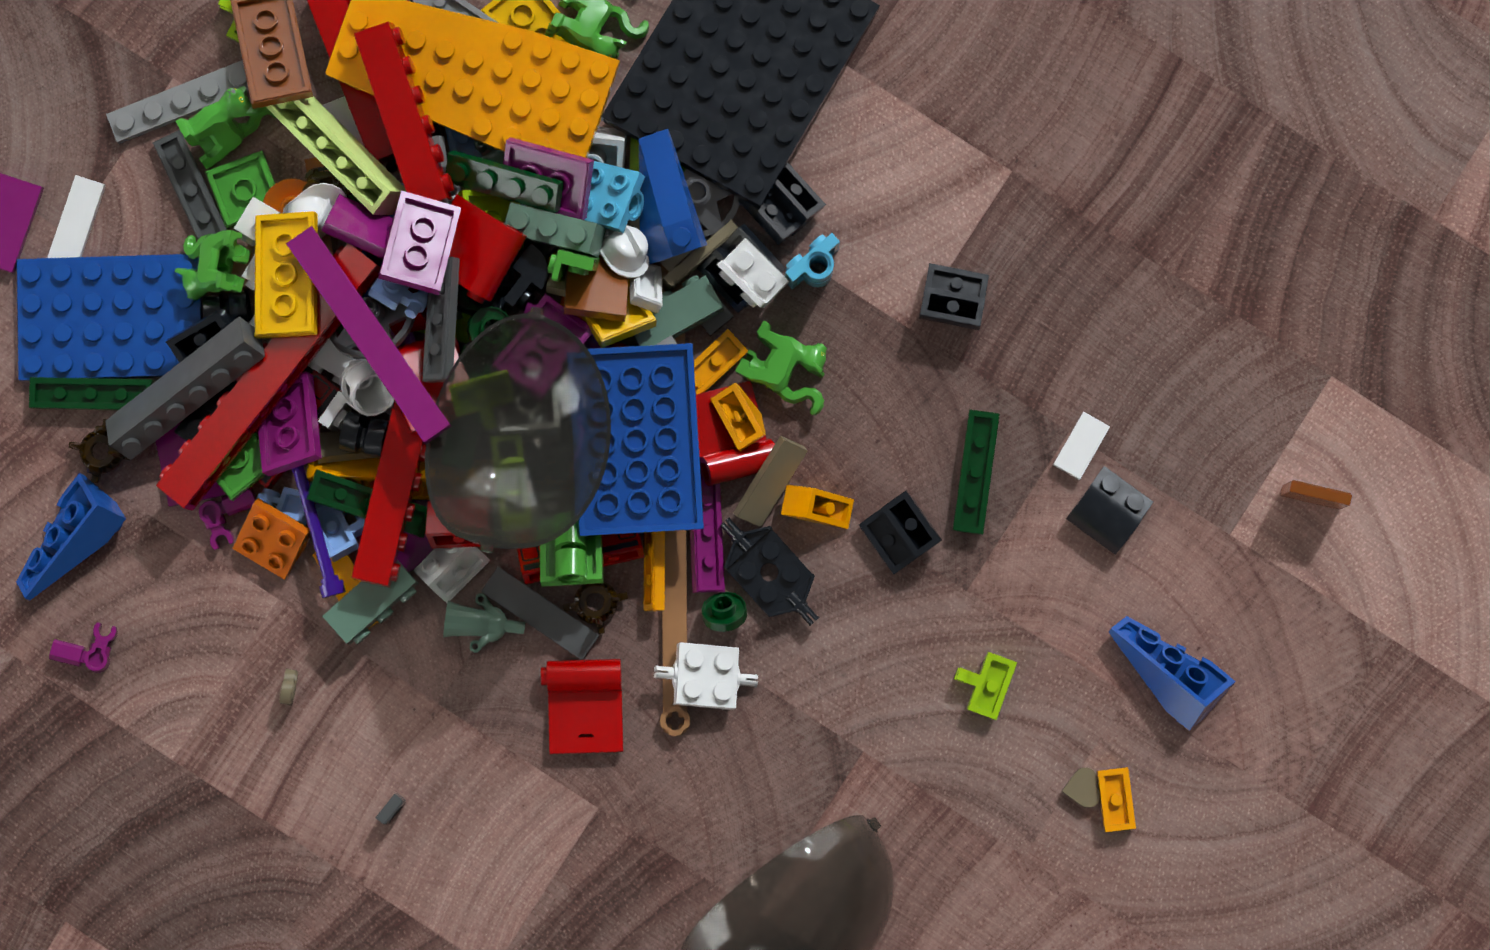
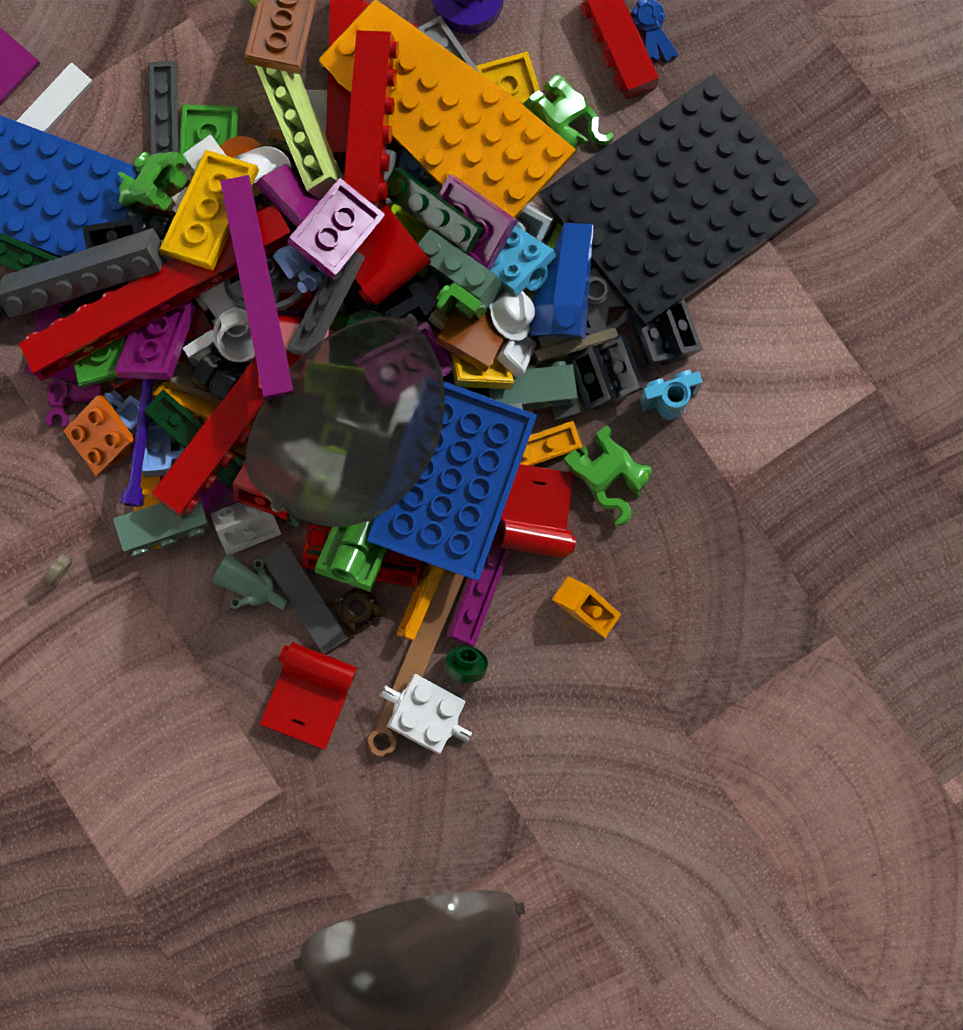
camera: 20 degrees right, 5 degrees down
light grey plate [106,60,249,144] -> none
bright green animal [175,86,276,169] -> none
dark grey tile [375,793,406,824] -> none
light orange slope [710,383,766,451] -> none
white bracket [717,238,790,308] -> none
black plate [720,517,820,626] -> none
dark tan tile [733,436,808,527] -> none
black brick [858,490,942,575] -> none
black brick [919,263,989,330] -> none
dark green plate [952,409,1000,535] -> none
lime plate [954,652,1017,720] -> none
white tile [1053,412,1110,480] -> none
dark tan tile [1061,768,1100,808] -> none
black brick [1066,466,1153,555] -> none
light orange plate [1096,767,1136,832] -> none
blue wedge [1109,616,1236,731] -> none

